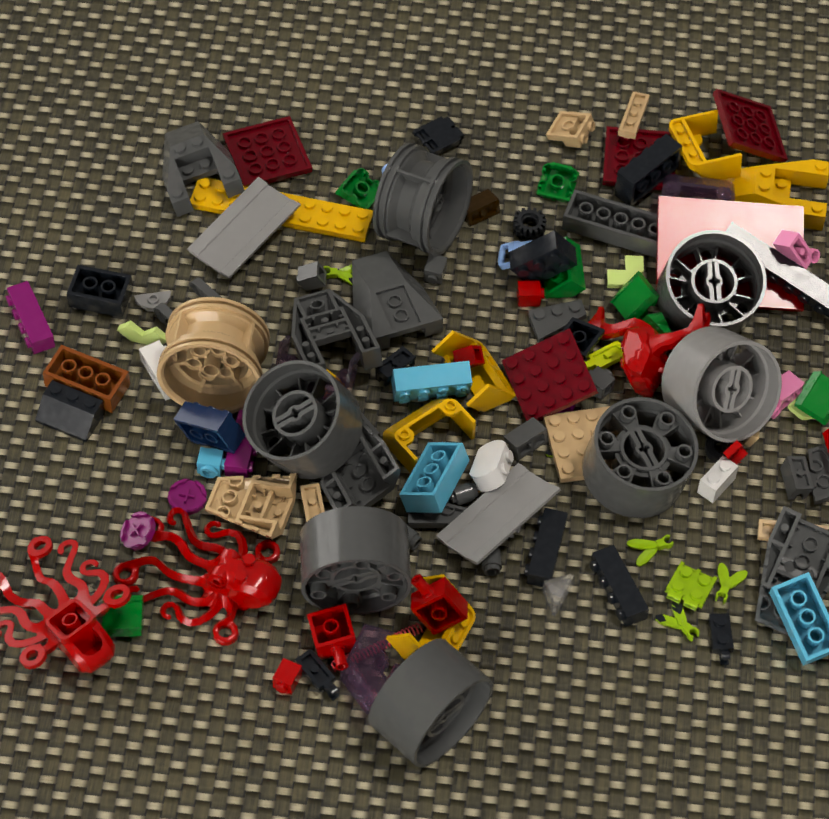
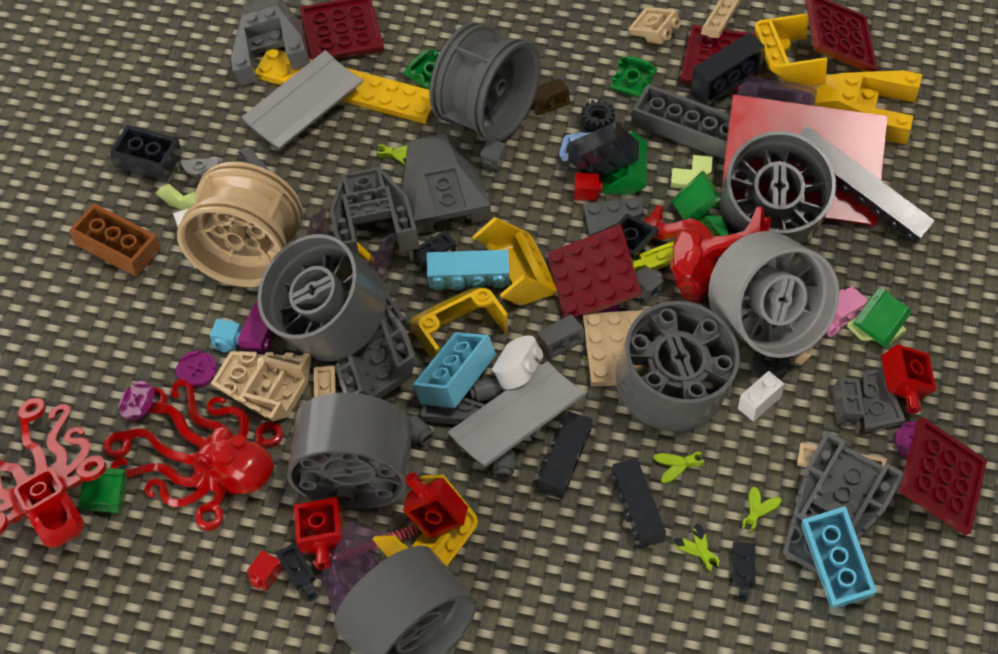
camera: 10 degrees right, 0 degrees up
magenta brick [5,281,55,354] -> none
black slope [35,380,105,442] -> none
dark blue brick [173,401,246,454] -> none
dark grey brick [296,261,327,292] -> none
black plate [412,116,464,155] -> none
red brick [453,345,485,368] -> none
clear slope [542,574,574,616] -> none
lime plate [665,561,718,611] -> none
red slope [723,440,748,465] -> none
bright pink hinge [773,230,820,269] -> none

